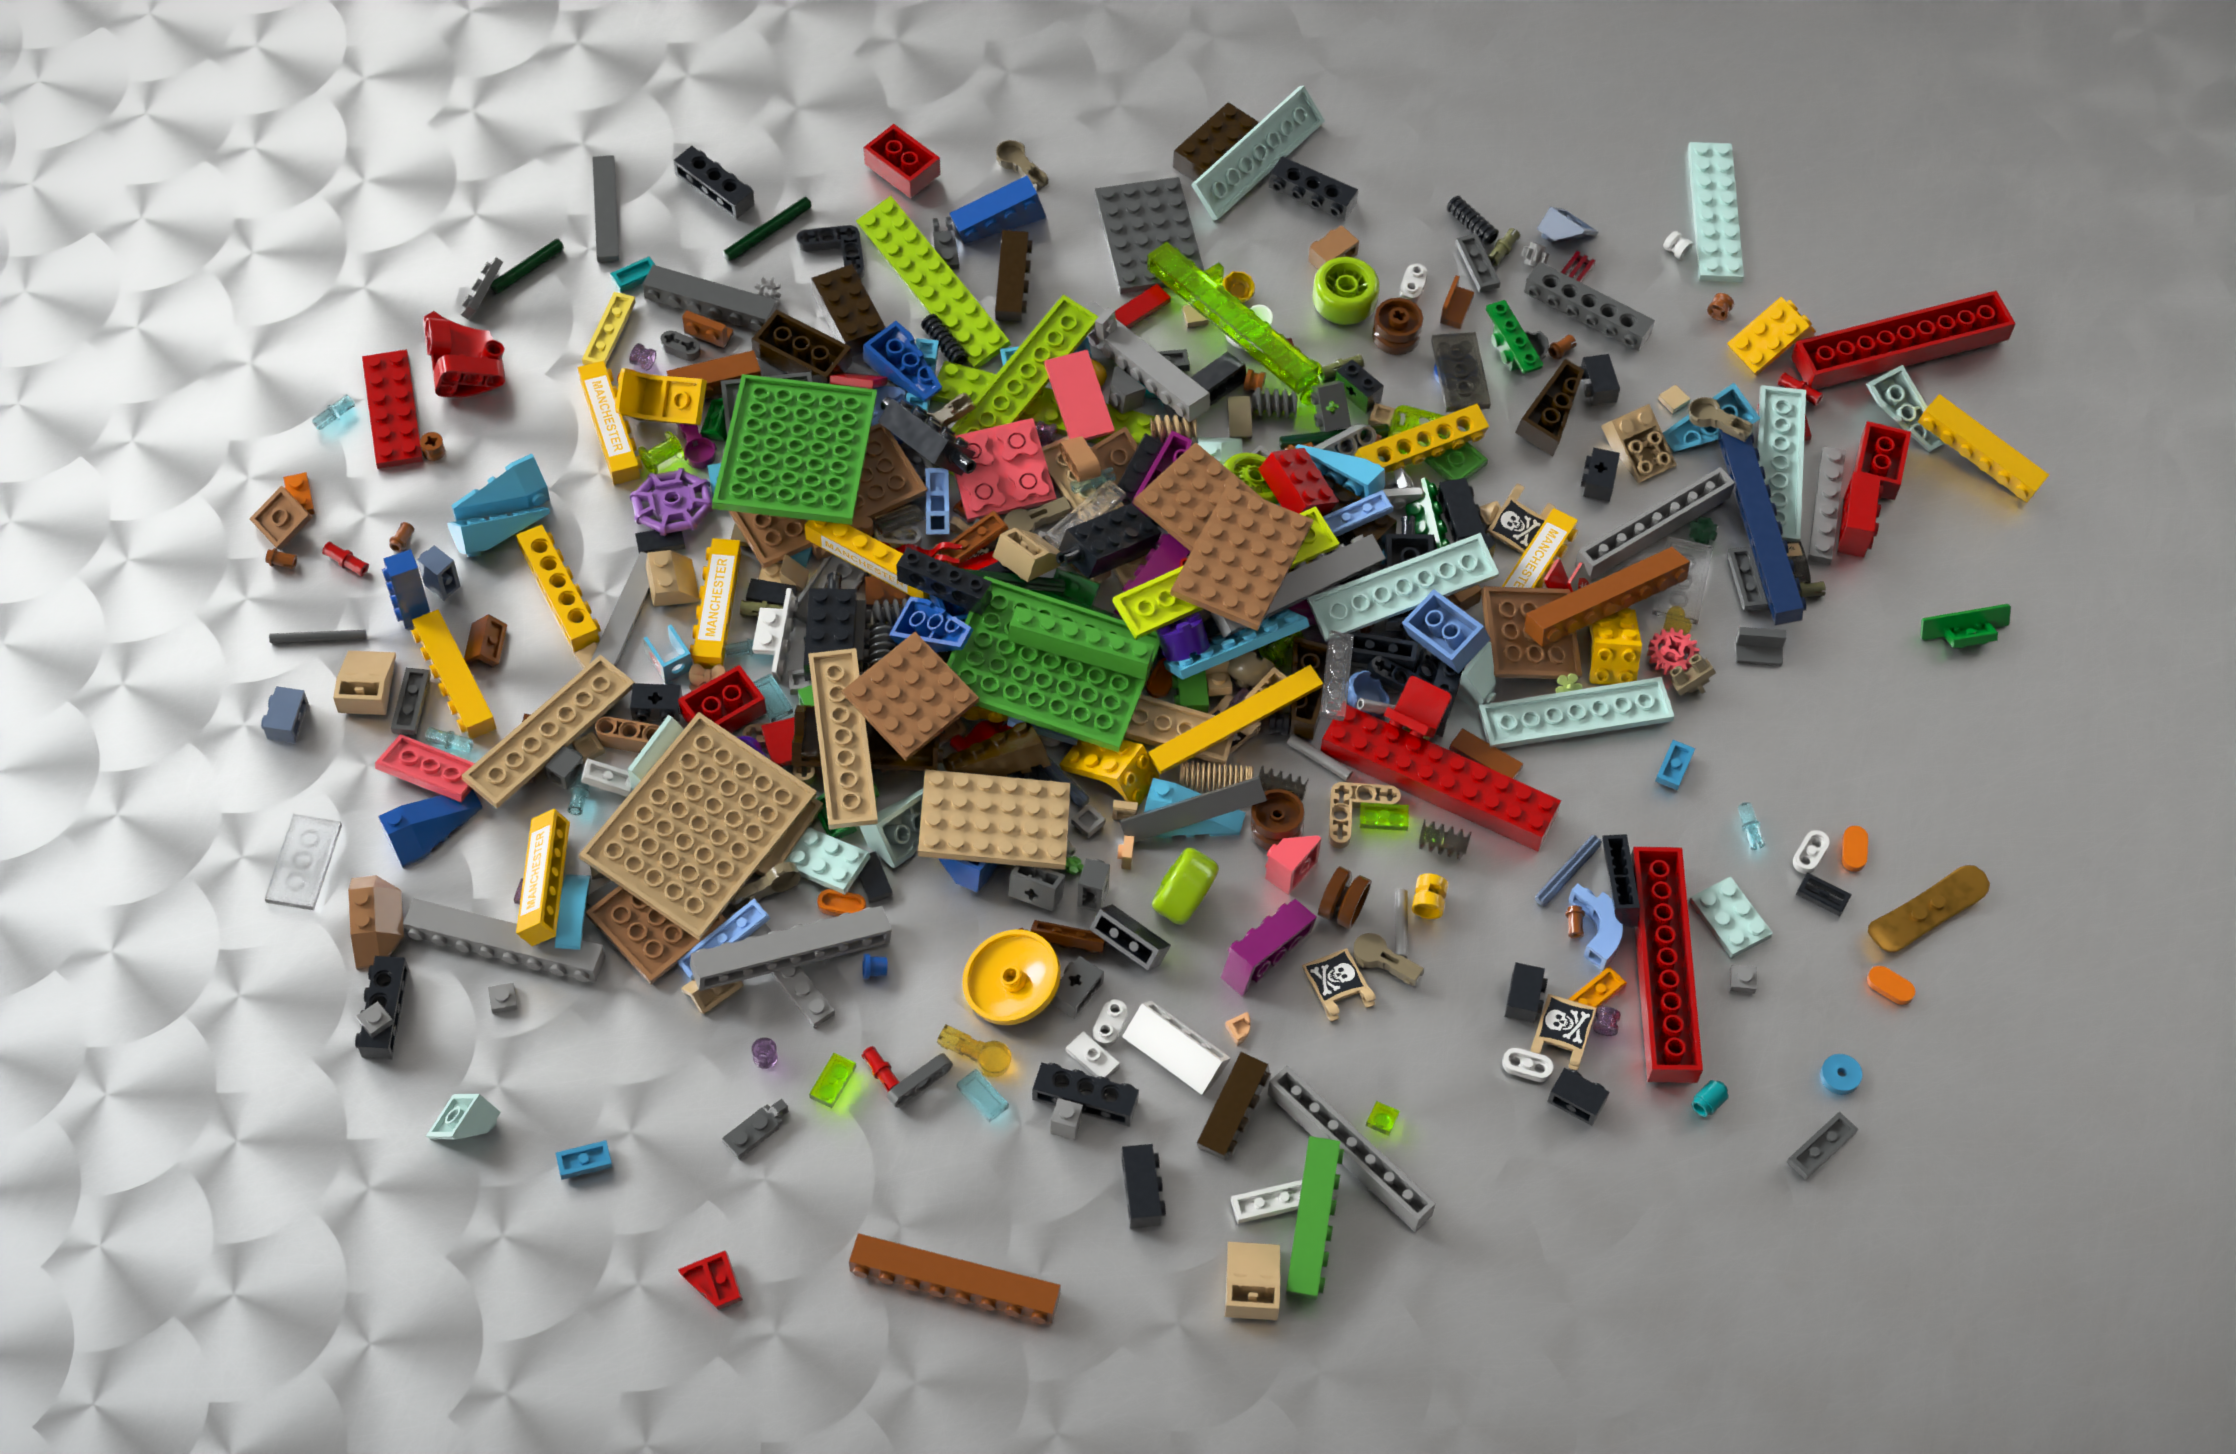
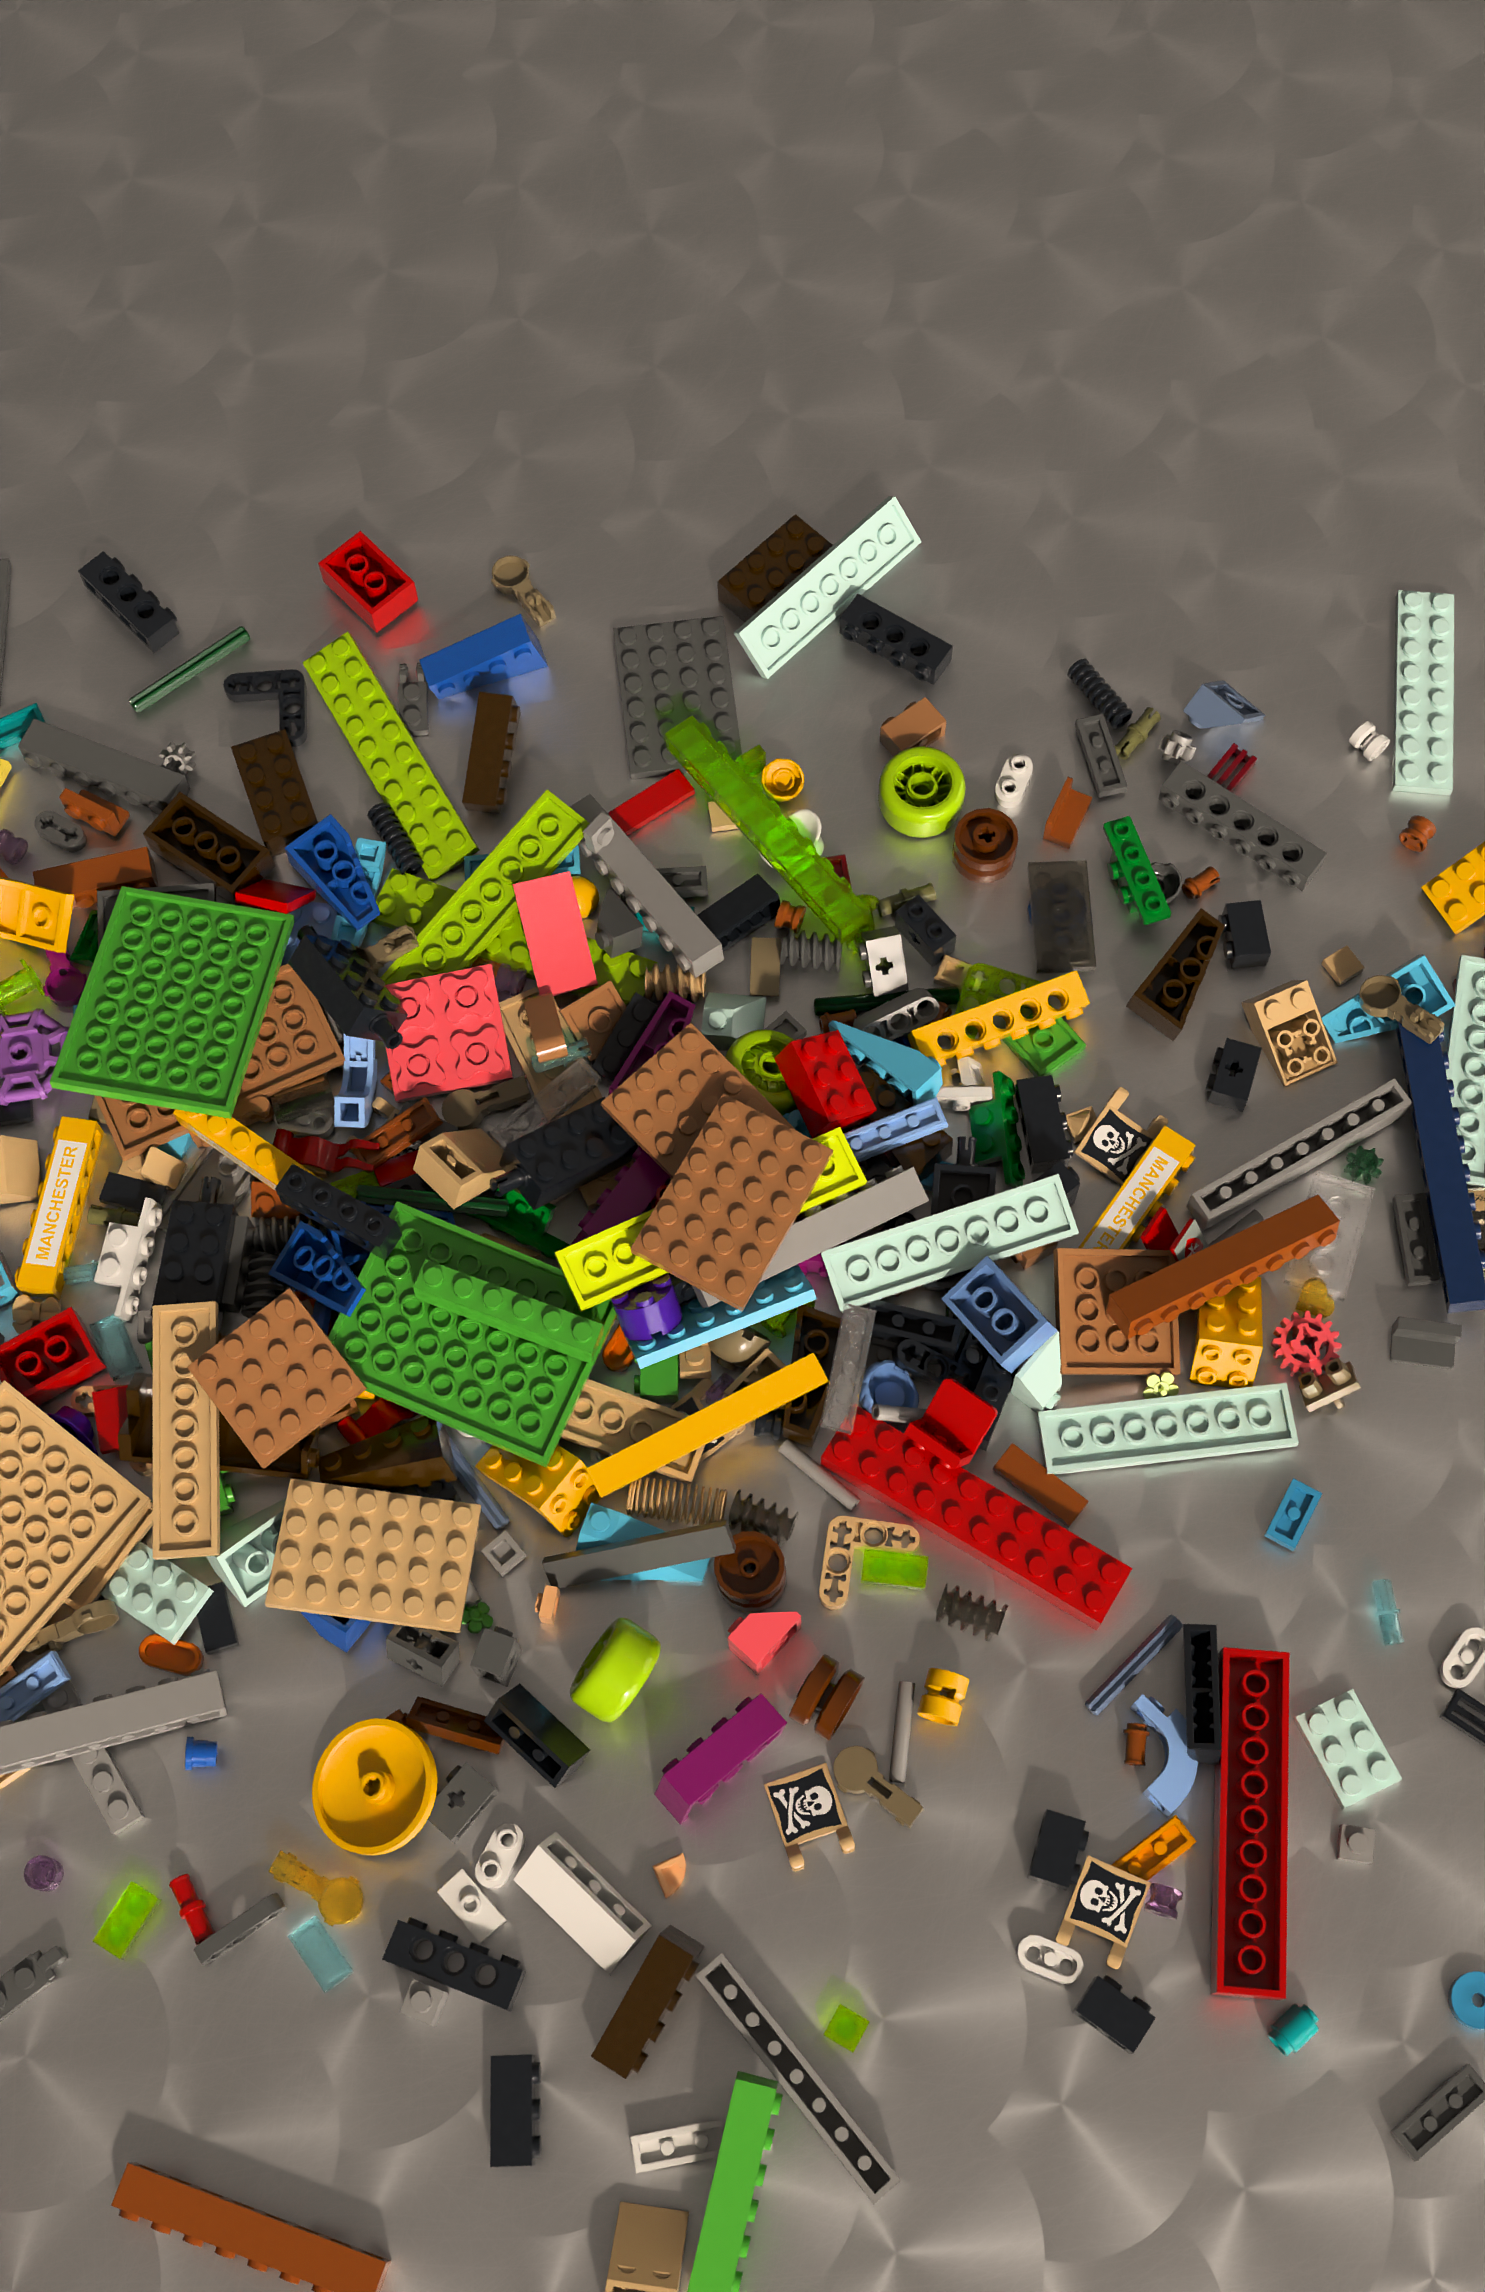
camera: 10 degrees right, 10 degrees up
tan tile [1112,800,1138,821] -> none

